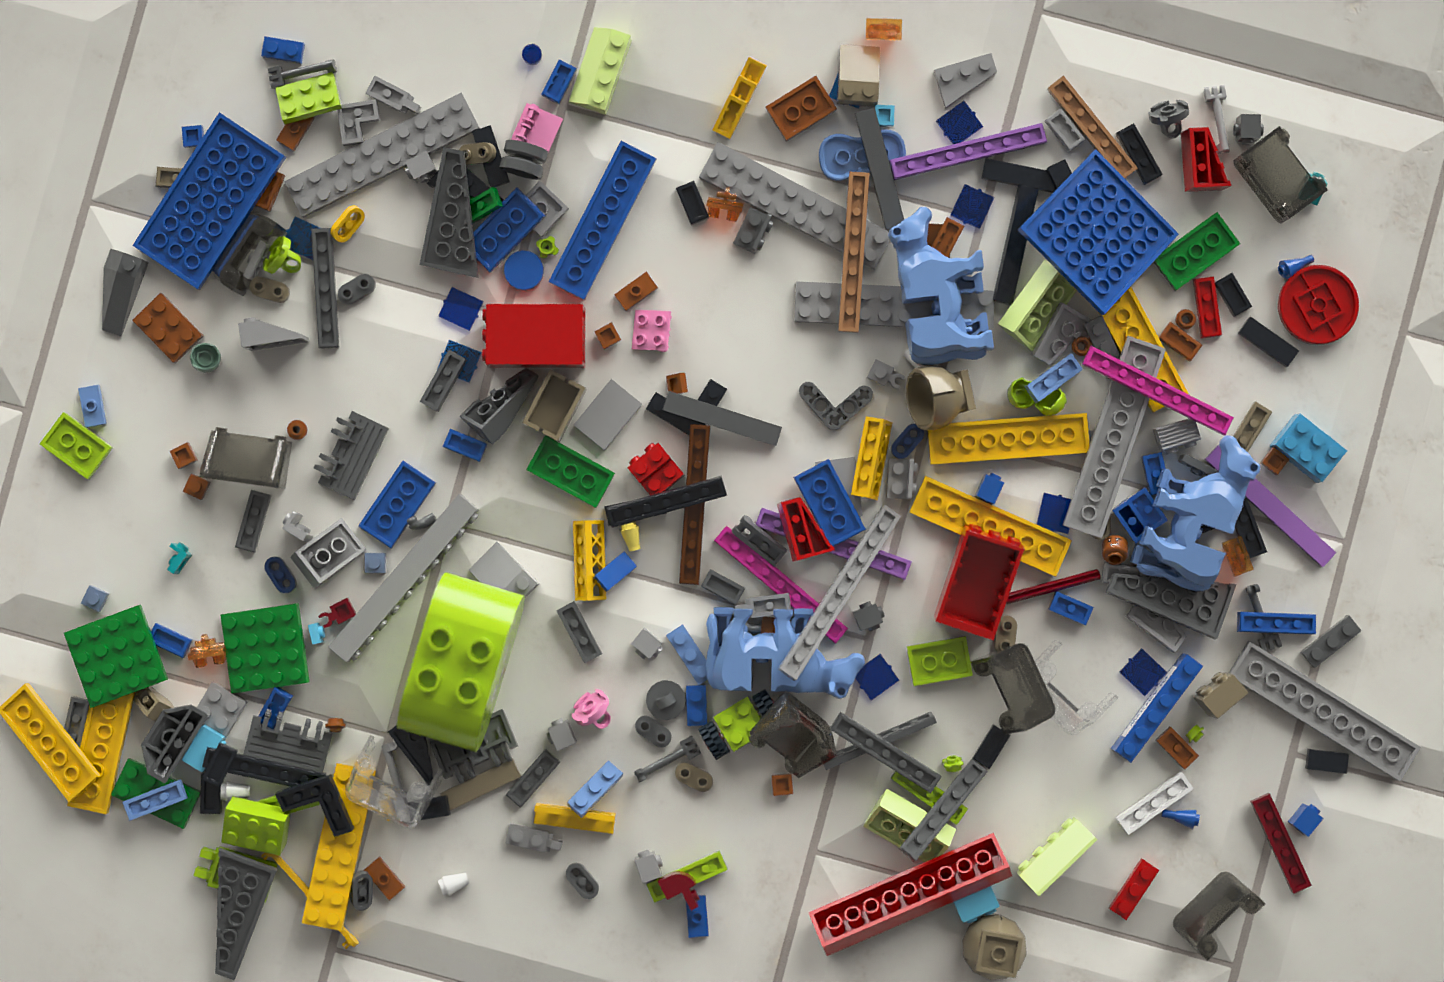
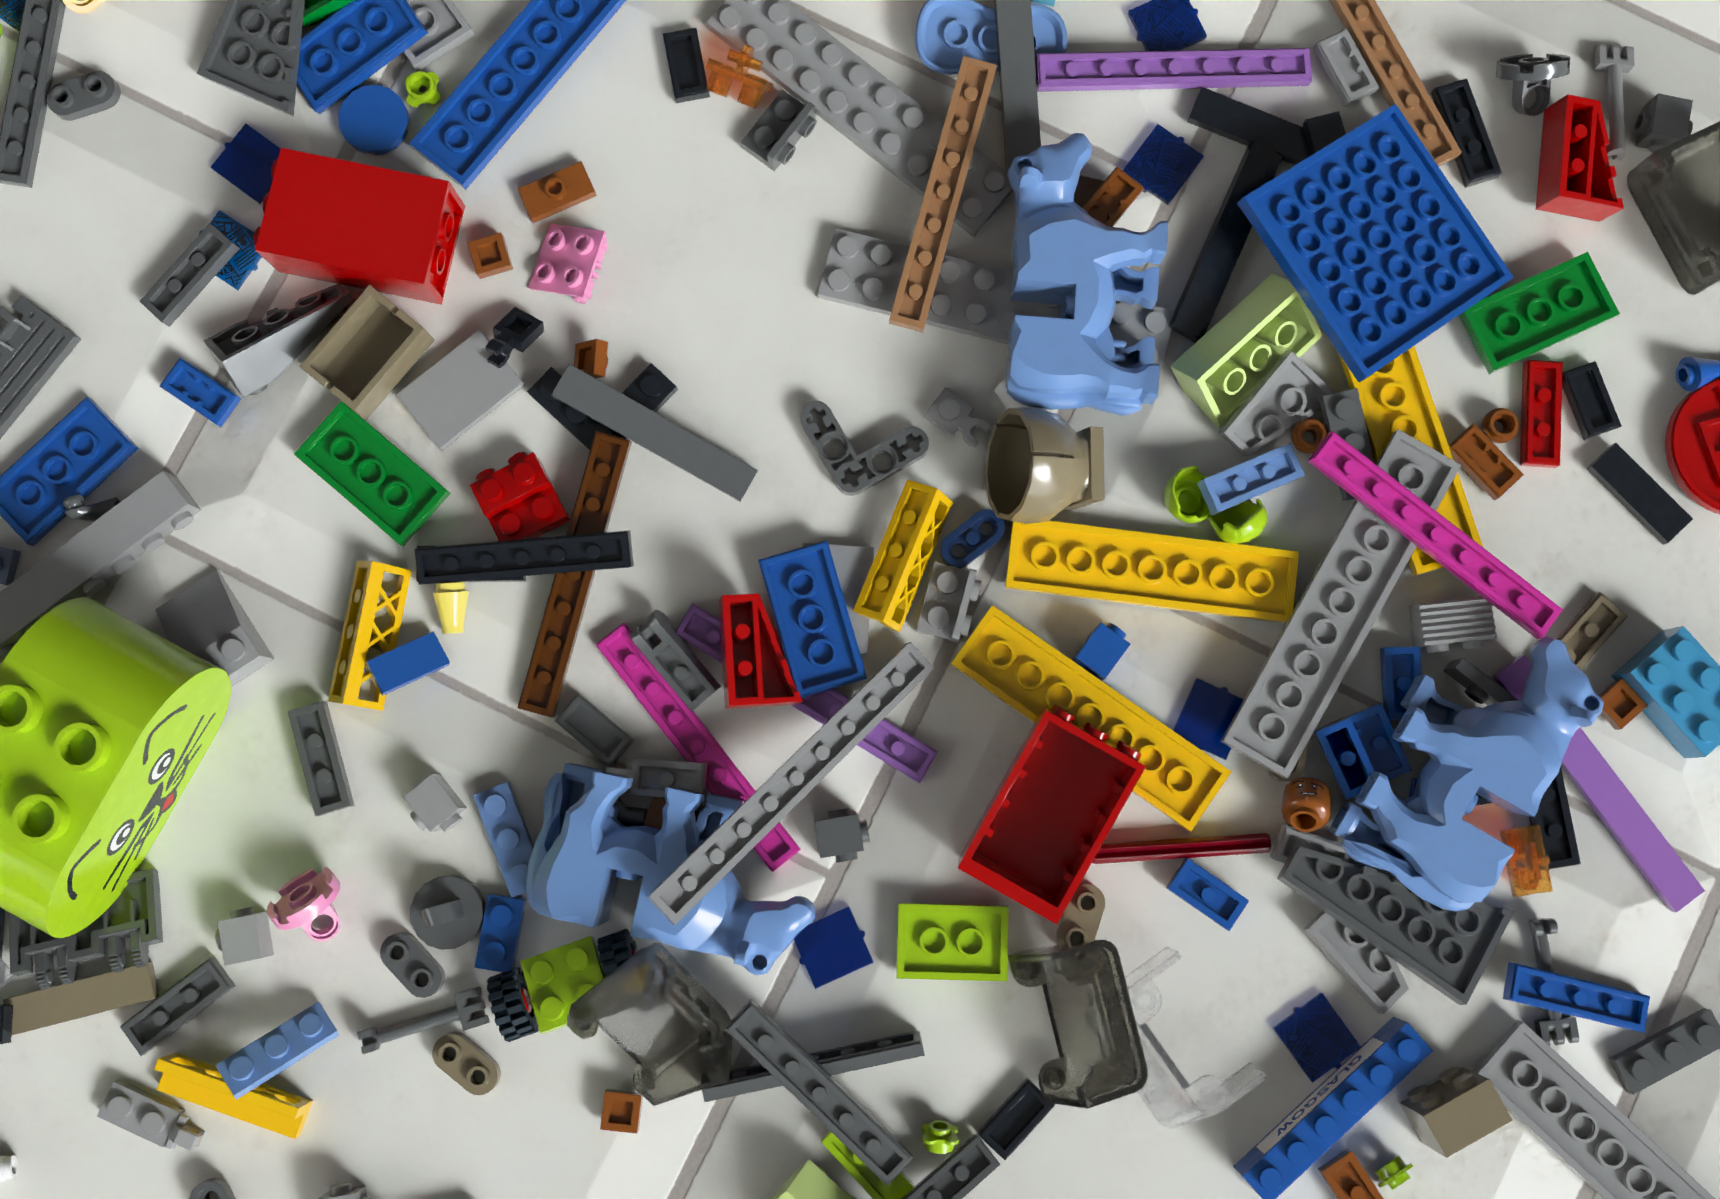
camera: 10 degrees right, 5 degrees down
none -> black plate [486,307,544,368]

